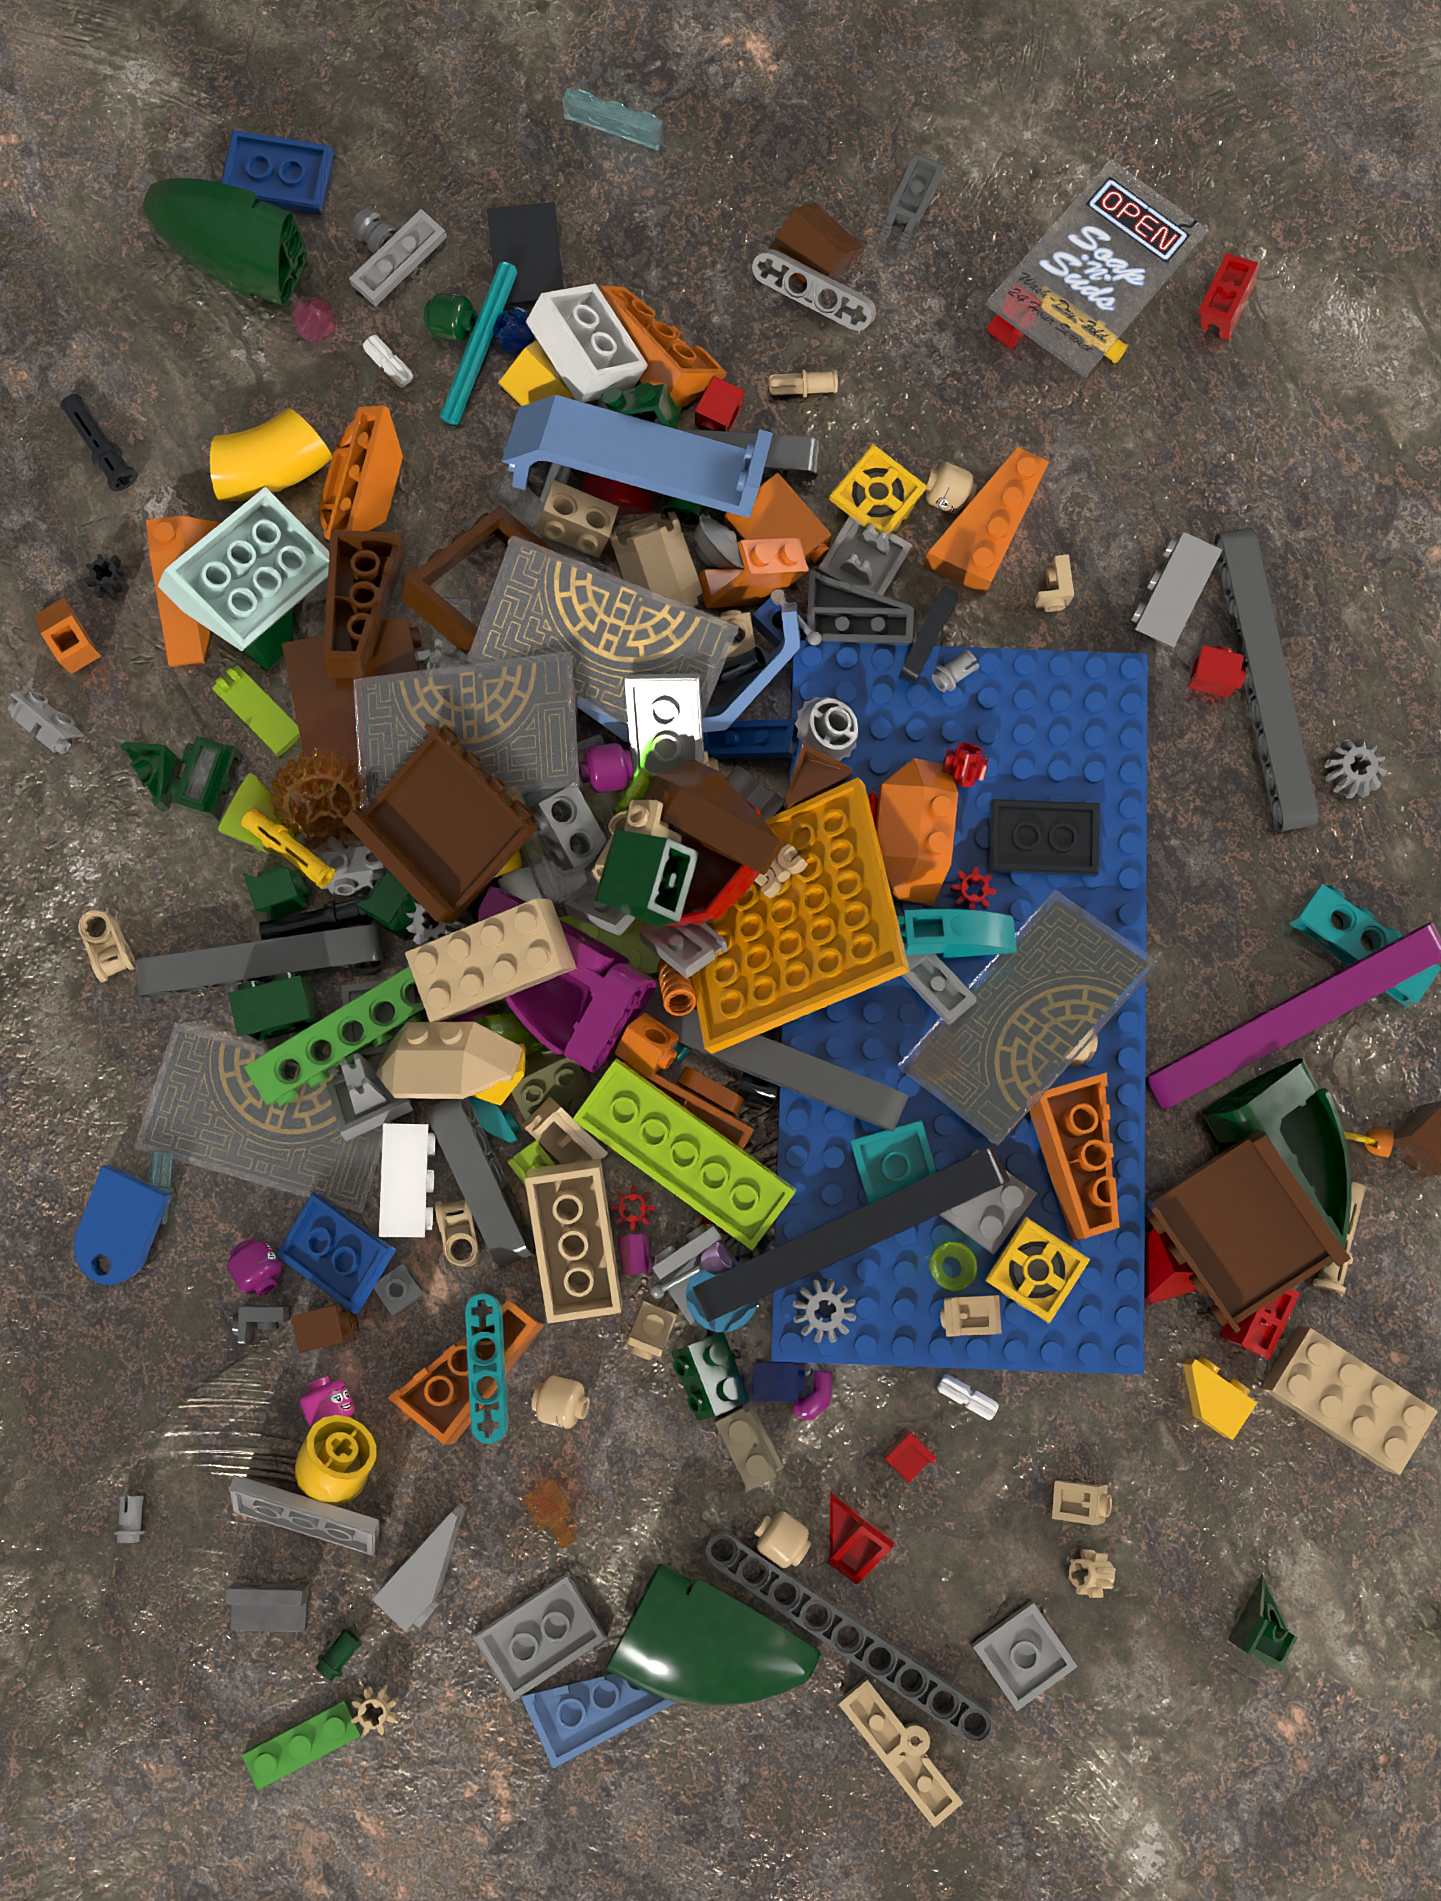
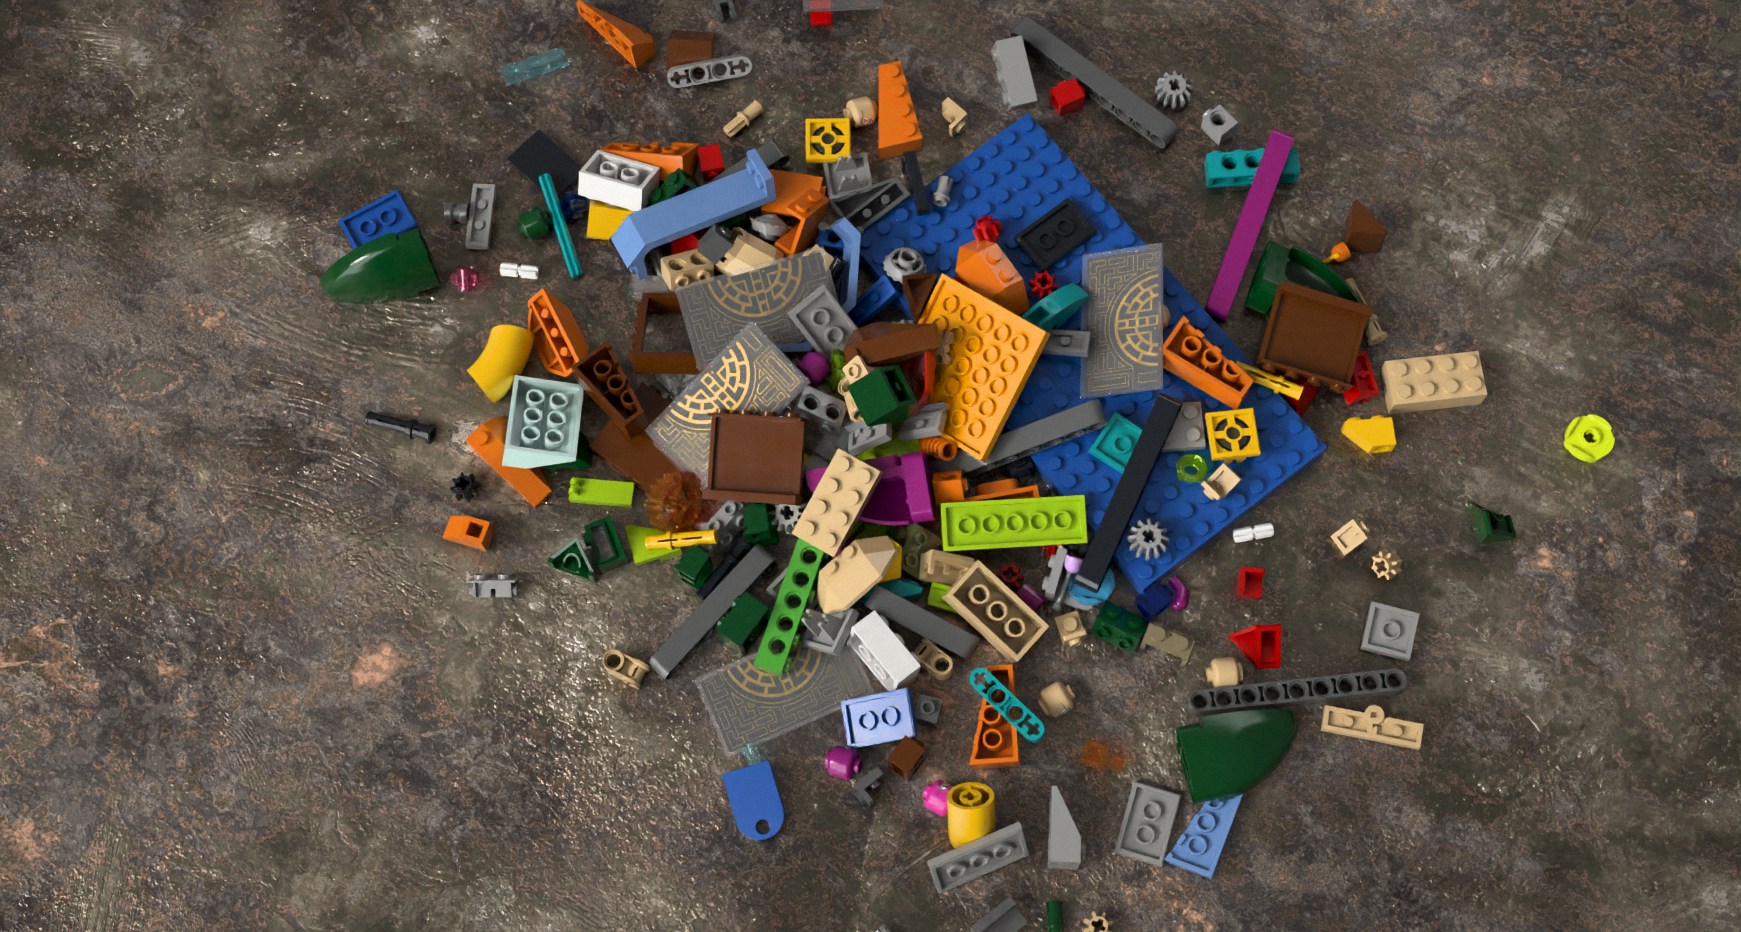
camera: 30 degrees left, 10 degrees down
none -> orange wedge [576,0,656,69]
none -> dark grey brick [697,223,733,265]
none -> light grey brick [1201,104,1238,146]
none -> yellow pin [1236,360,1304,400]

